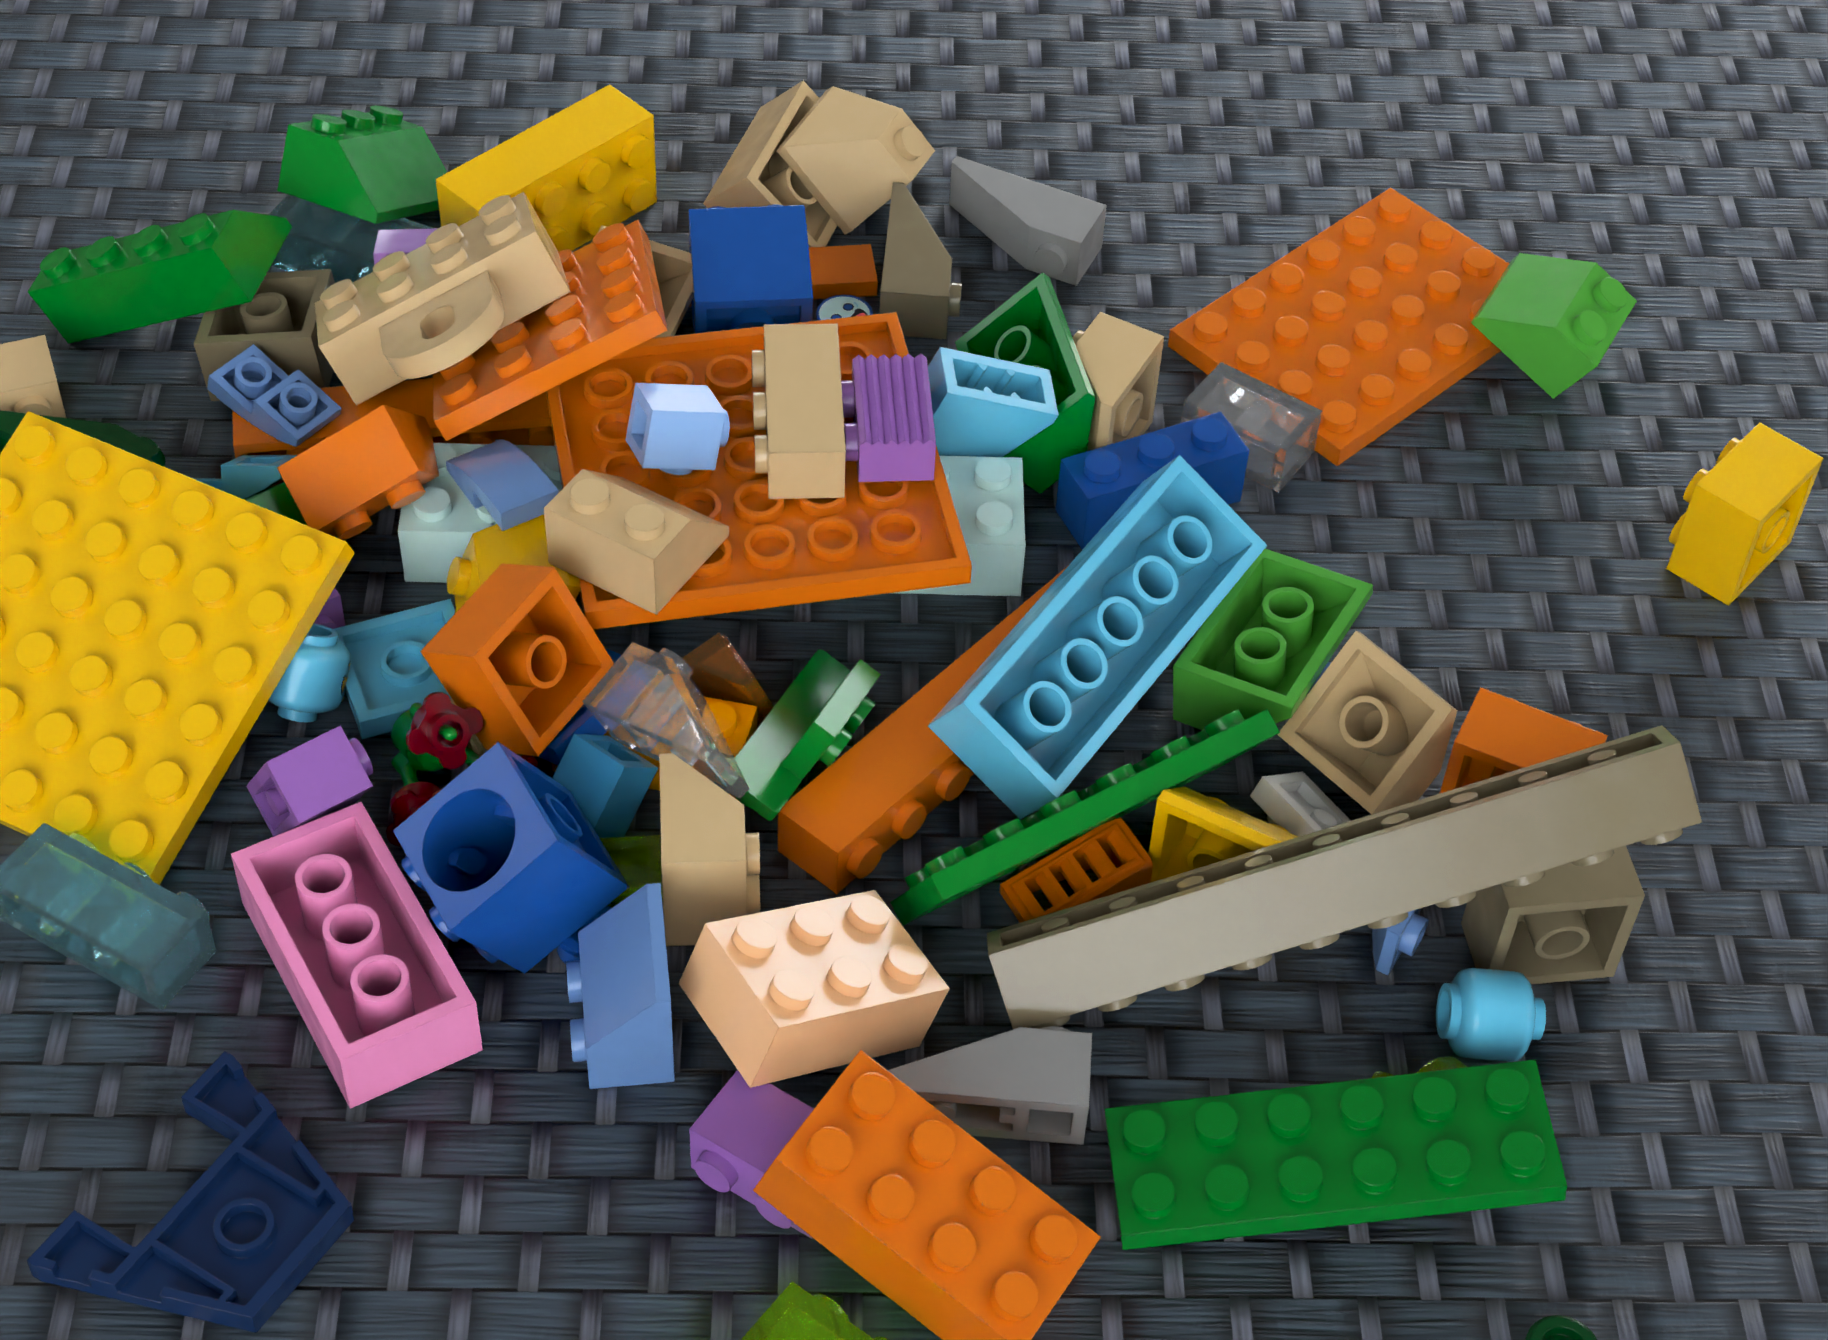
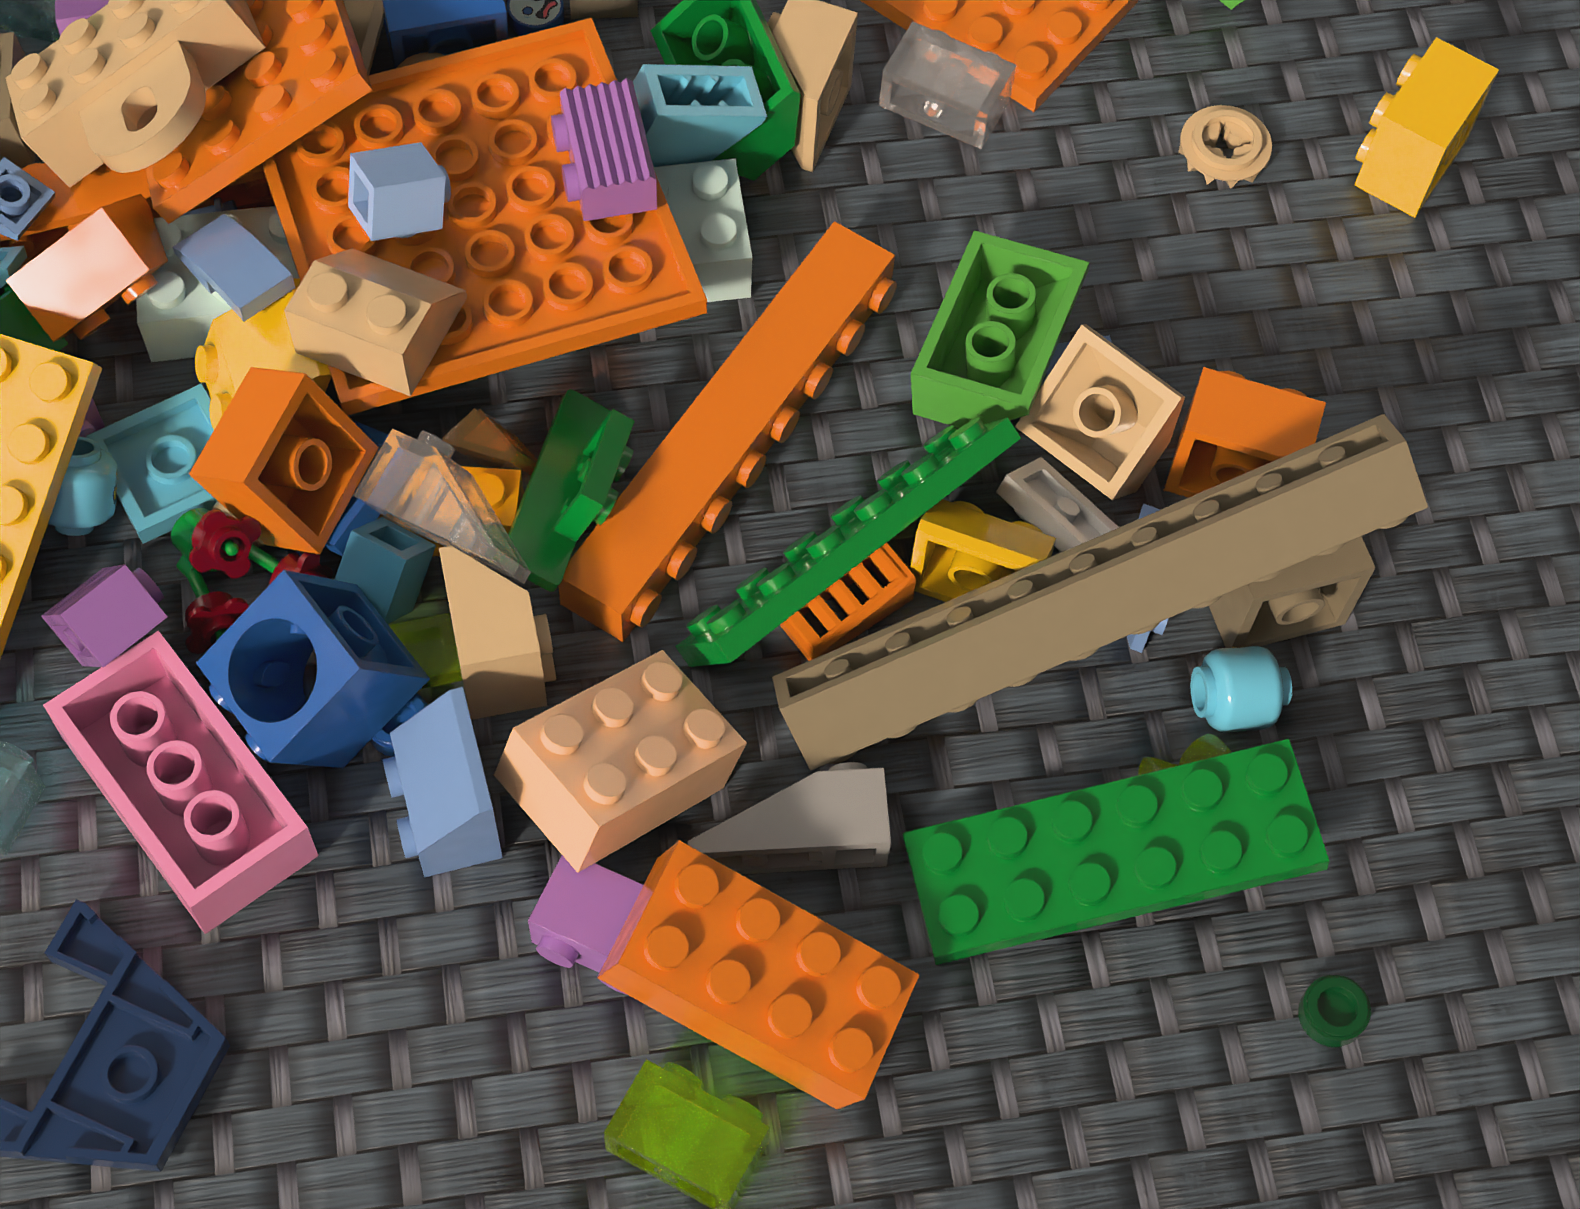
camera: 10 degrees left, 15 degrees up
tan brick [752,324,846,499] -> none
medium azure brick [928,455,1268,820] -> none
blue brick [1056,411,1250,550] -> none
none -> tan gear [1179,105,1272,189]

